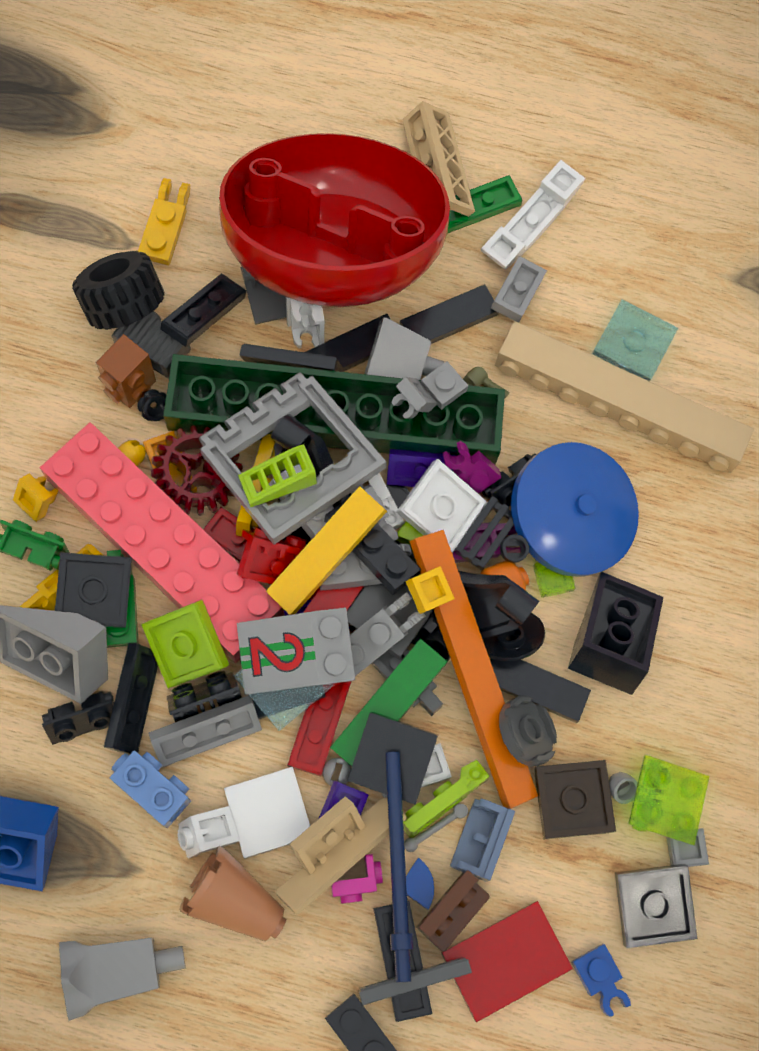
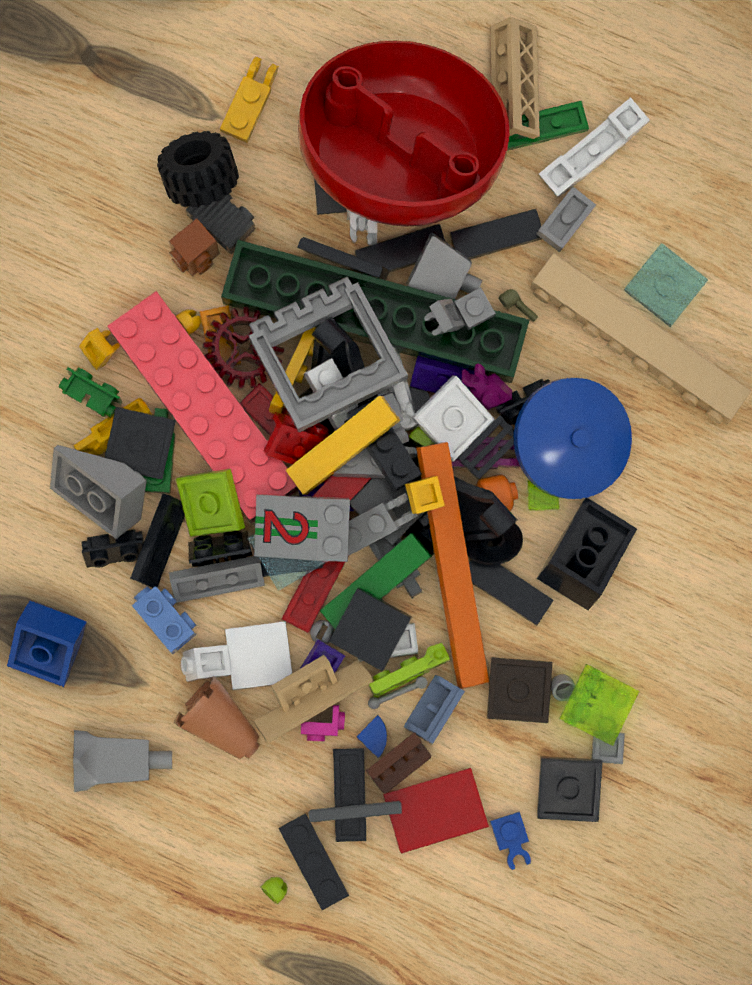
camera: 15 degrees right, 10 degrees up
black plate [137,389,167,421] -> none
black tile [160,273,247,347] -> none
lime slope [238,444,317,508] -> none
dark blue bar [385,752,414,982] -> none
black hinge [499,535,529,563] -> none
dark grey tile [499,696,557,767] -> none

